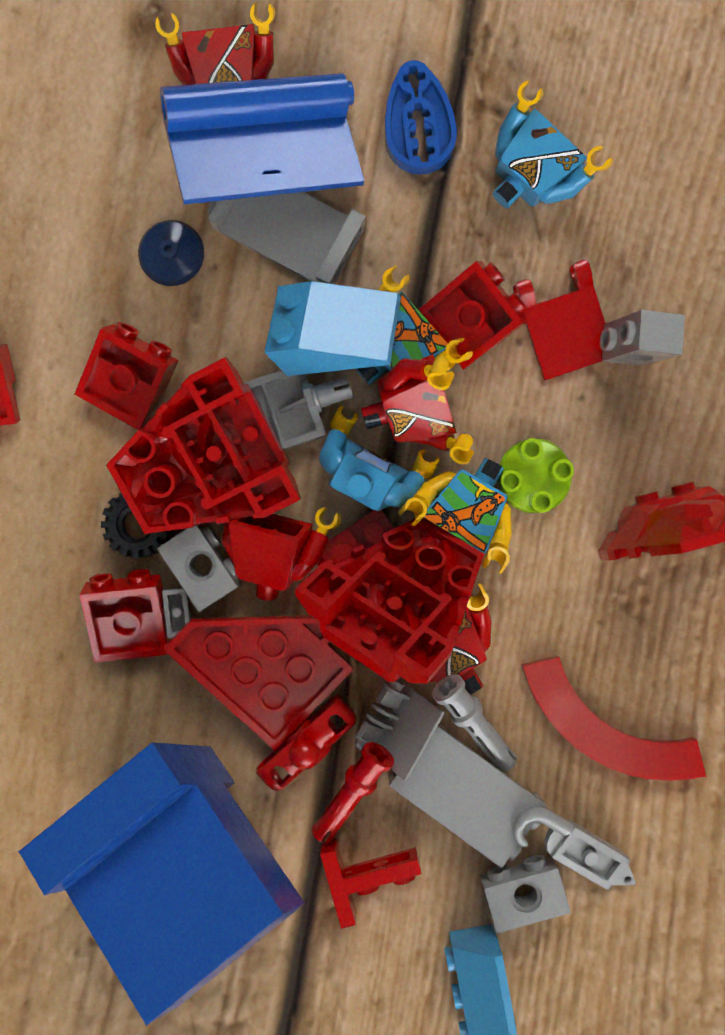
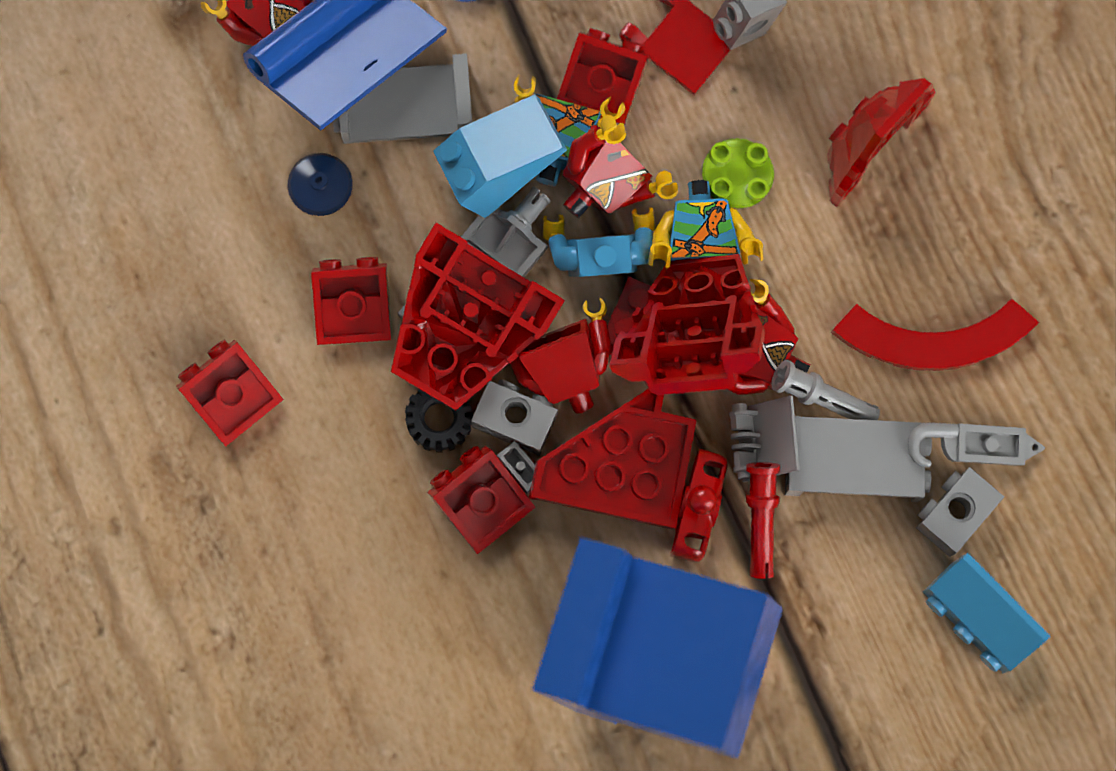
camera: 40 degrees left, 10 degrees down
red bracket [320,839,422,929] -> none

